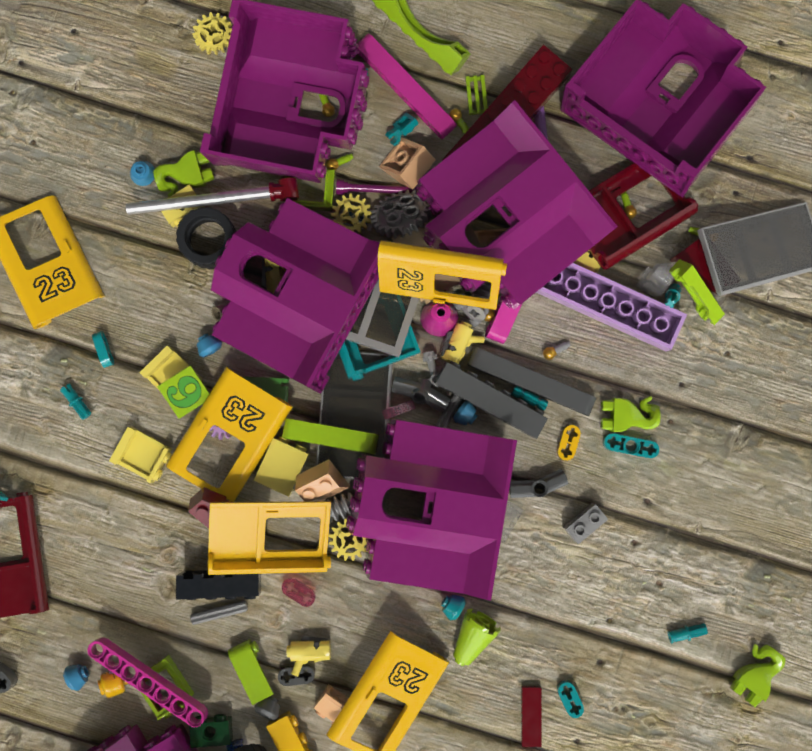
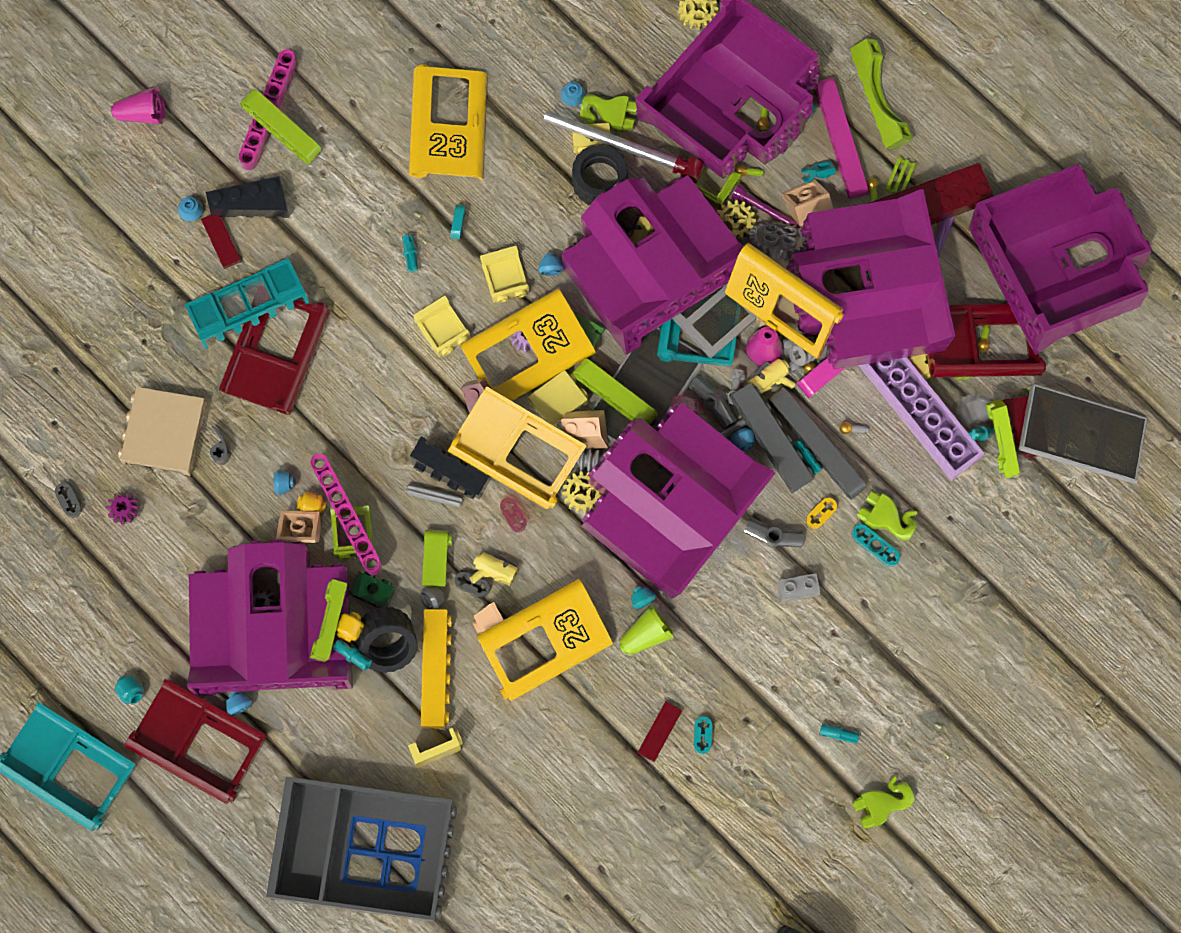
camera: 30 degrees right, 10 degrees down
tile [157,365,210,419] -> none
none -> light nougat slope [276,511,322,543]

